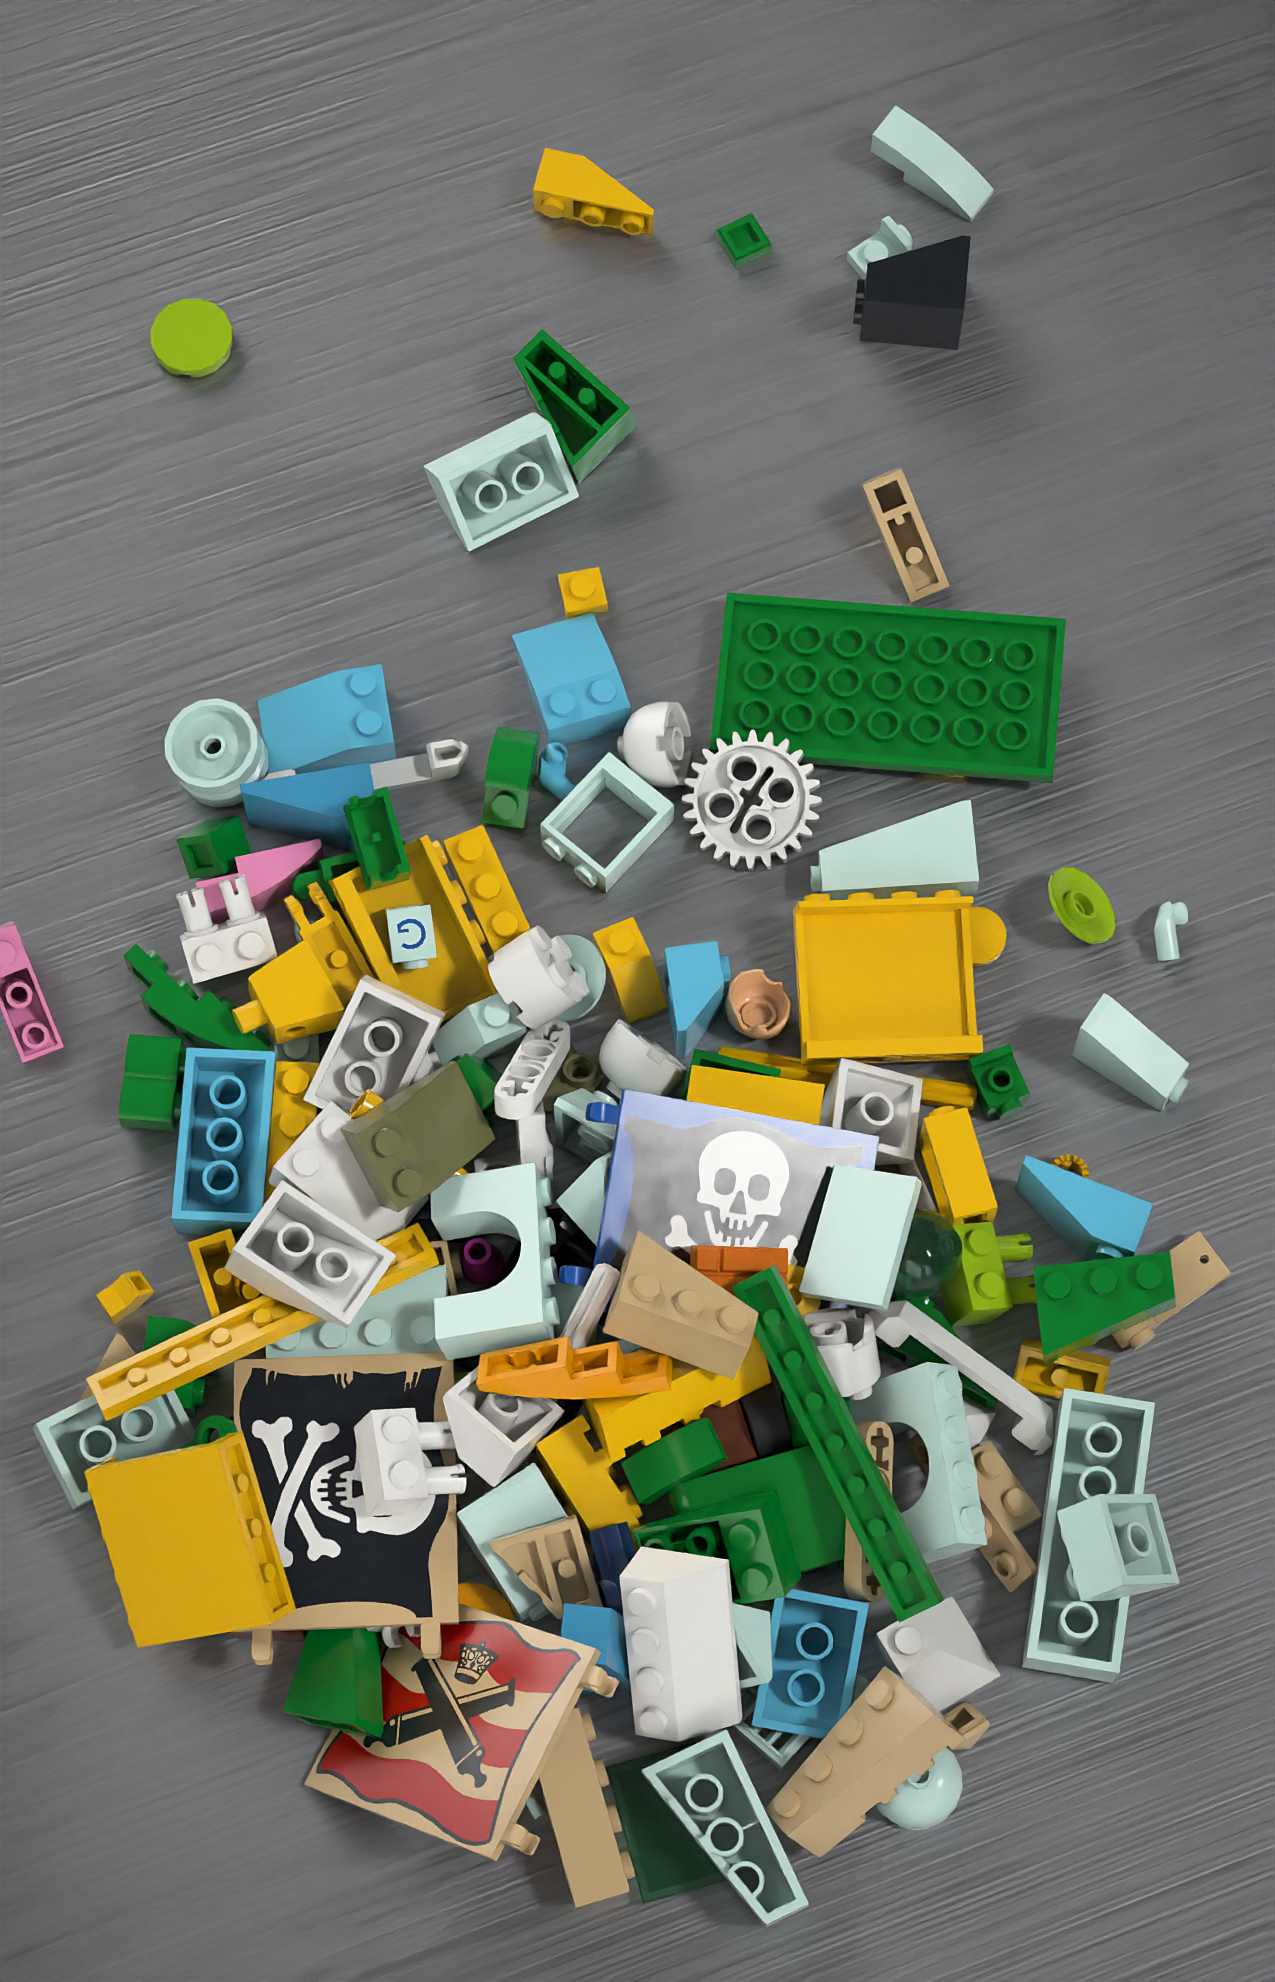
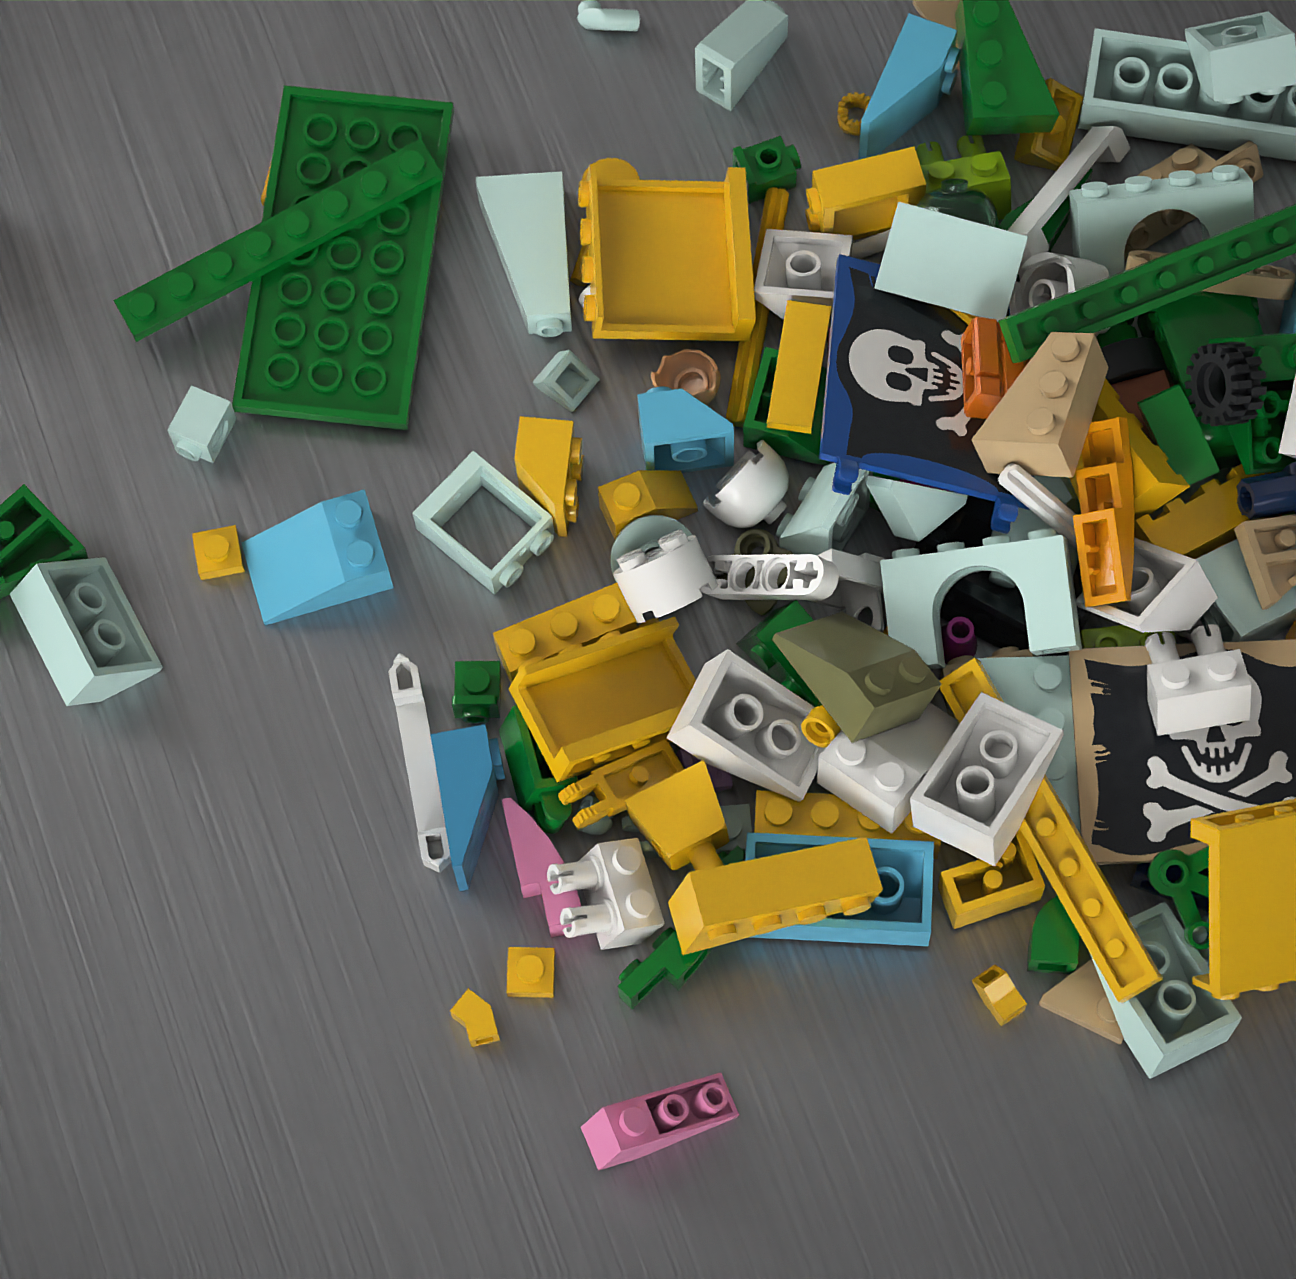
camera: 85 degrees left, 0 degrees up
green brick [118,1034,186,1131] -> none
light aqua wheel [165,698,269,808] -> none
green panel [176,815,251,879] -> none
medium azure slope [258,664,396,774] -> none
green hinge [343,786,411,891] -> none
light aqua brick [385,903,437,970] -> none
light aqua slope [431,993,527,1067] -> none
green brick [482,727,540,829] -> none
medium azure arm [538,742,576,802] -> none
white cylinder [617,701,692,788] -> none
white gear [682,730,822,871] -> none
tan slope [860,467,950,602] -> none
lime dish [1048,867,1116,944] -> none
none -> green plate [114,138,443,342]
none -> light aqua brick [168,385,237,463]
none -> yellow piece [450,988,500,1047]
none -> green bracket [452,661,501,724]
none -> yellow plate [506,947,555,998]
none -> yellow slope [514,416,584,537]
none -> light aqua slope [532,350,600,412]
none -> yellow wedge [668,837,883,955]
none -> black tyre [1185,342,1267,426]

